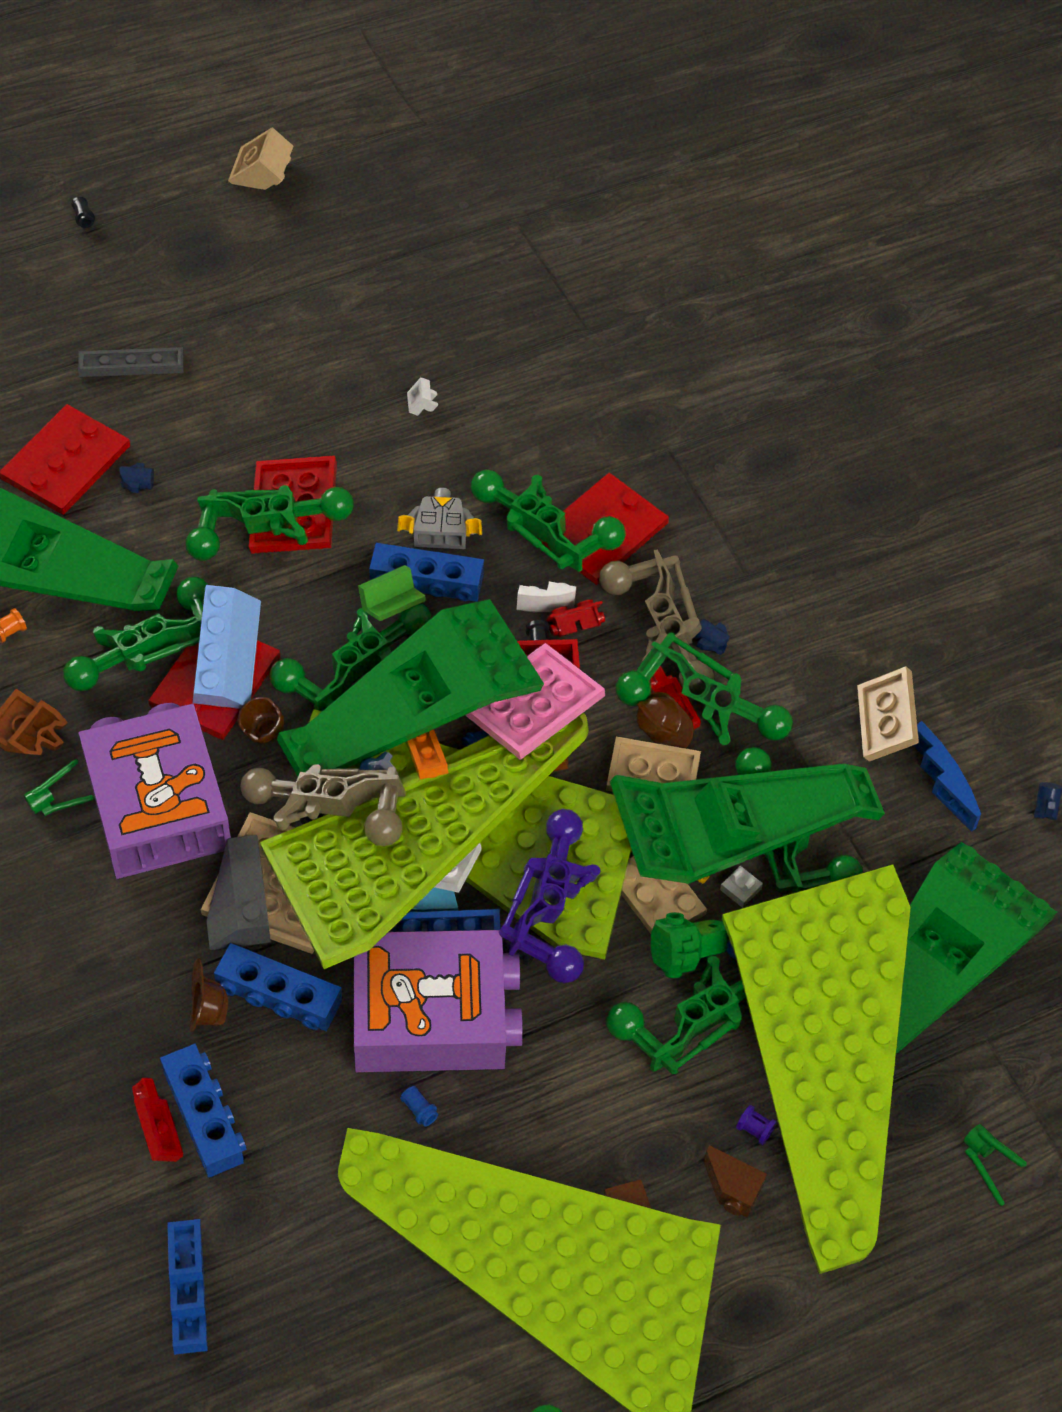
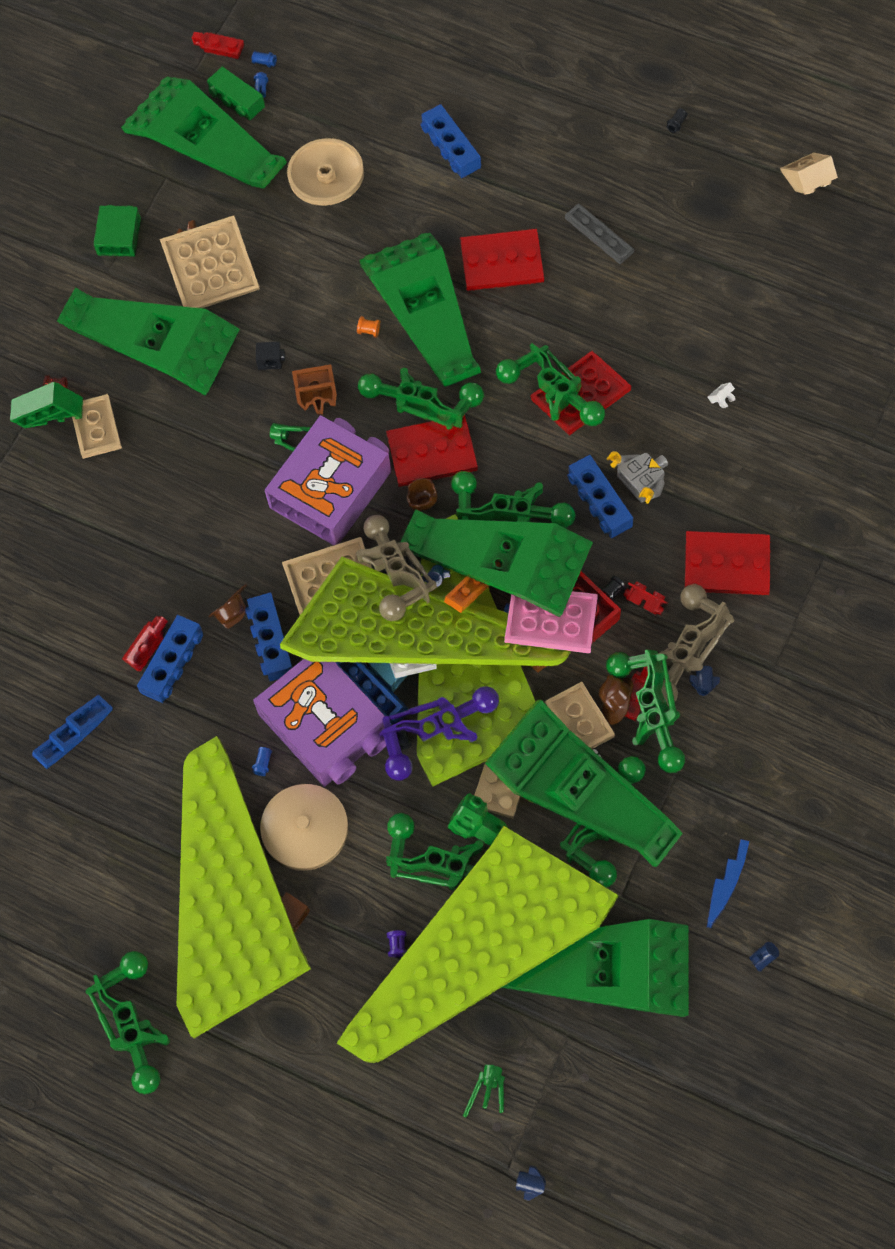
camera: 60 degrees right, 10 degrees up
dark blue piece [119,463,154,493] -> none
light blue slope [193,585,261,709] -> none
dark grey wedge [207,835,271,950] -> none
bright green panel [358,565,426,621] -> none
green piece [470,469,626,572] -> none
white slope [517,581,576,612] -> none
reddish brown slope [704,1145,767,1218] -> none
white tile [720,866,763,908] -> none
tan plate [857,666,919,761] -> none
none -> tan dish [260,784,348,871]

